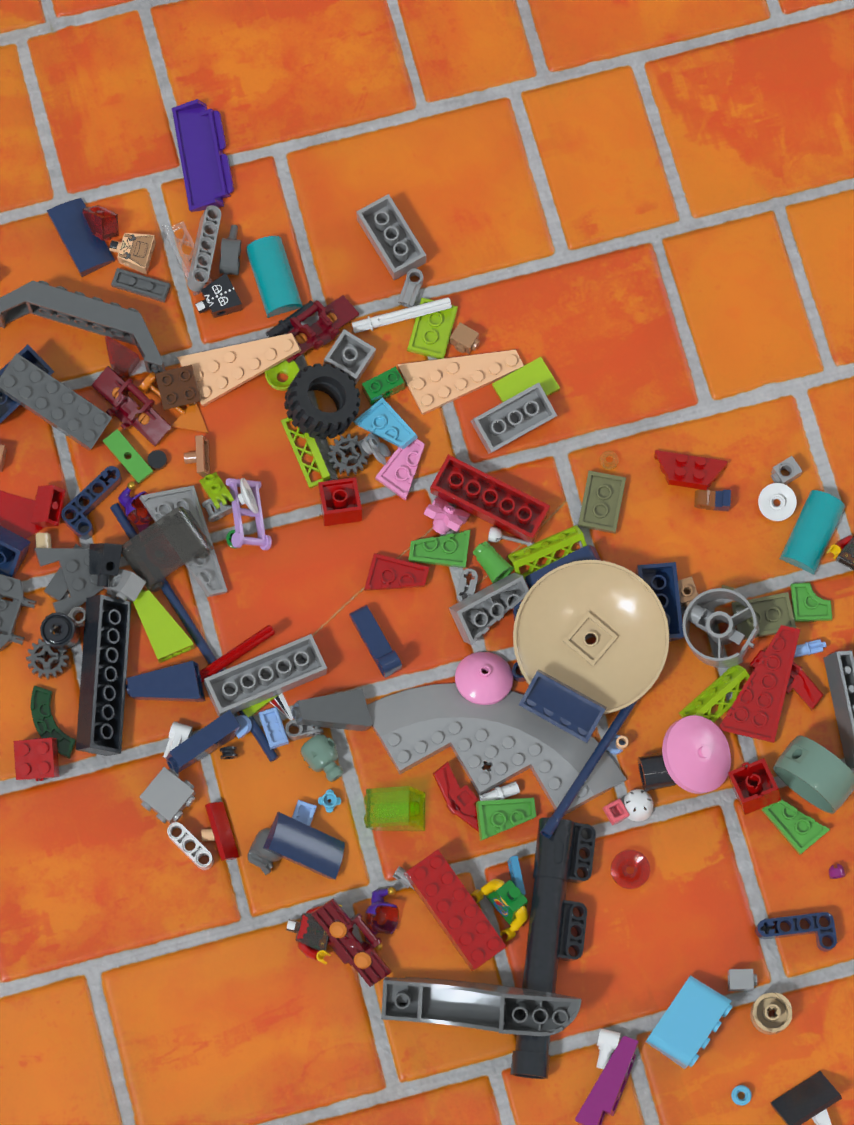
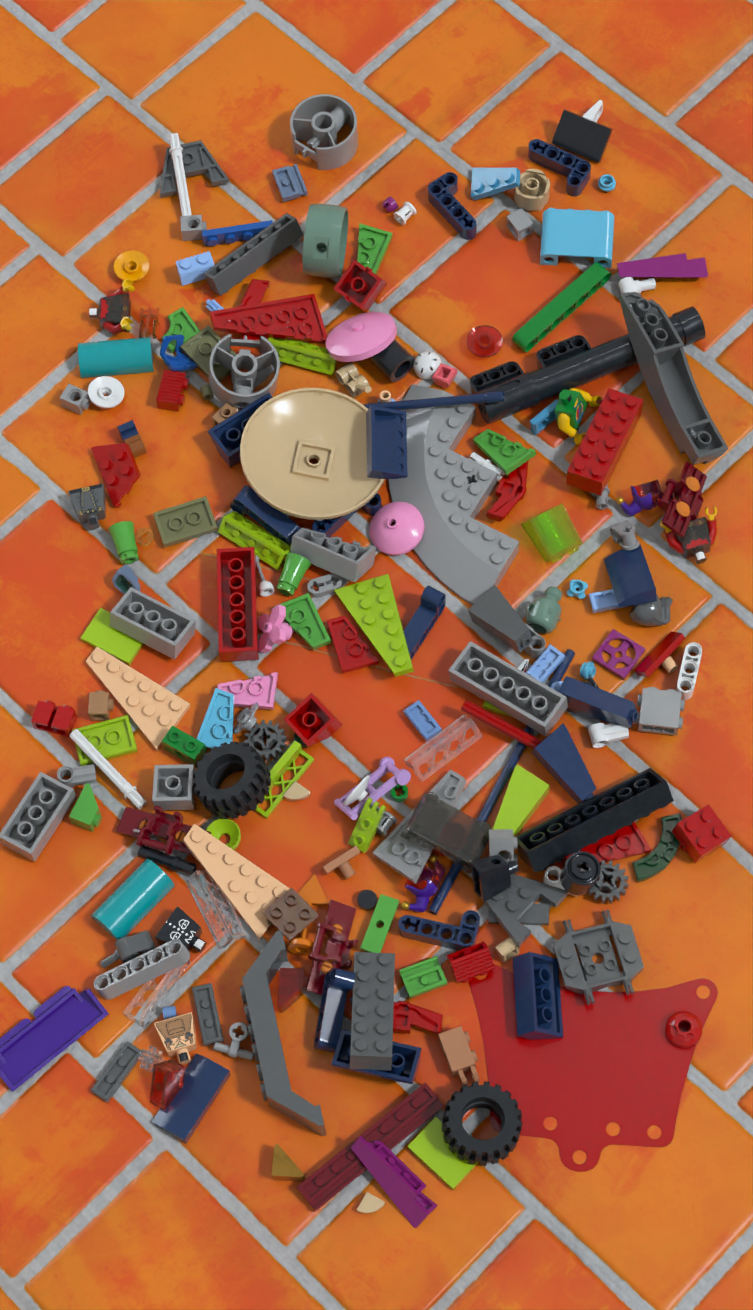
camera: 115 degrees left, 10 degrees down
none -> red piece [31,700,77,738]
none -> dark grey torso [68,483,106,530]
none -> bright green slope [69,783,102,832]
none -> dark grey tile [90,1041,144,1103]
none -> bright green plant [108,521,139,565]
none -> sand blue rock [112,565,141,594]
none -> clear gear [138,1046,165,1073]
none -> clear orange arm [139,308,160,339]
none -> red brick [156,369,189,412]
none -> blue piece [160,335,197,372]
none -> medium blue piece [162,1006,177,1020]
none -> clear fence [185,869,247,949]
none -> light grey piece [213,1022,254,1060]
none -> tan tile [283,781,311,801]
none -> dark blue beam [314,968,355,1053]
none -> lime wing [334,574,414,677]
none -> tan beam [335,362,371,398]
none -> white bush [393,201,417,225]
none -> red plate [393,1001,443,1035]
none -> bright green plate [399,956,448,999]
none -> medium blue plate [403,700,442,742]
none -> clear fence [404,715,483,782]
none -> dark azure wing [471,168,520,201]
none -> green beam [512,262,611,353]
none -> dark blue beam [528,139,591,197]
none -> red wing [564,822,651,869]
none -> medium azure plate [580,661,596,680]
none -> magenta piece [592,629,645,680]
none -> light grey piece [610,520,640,550]

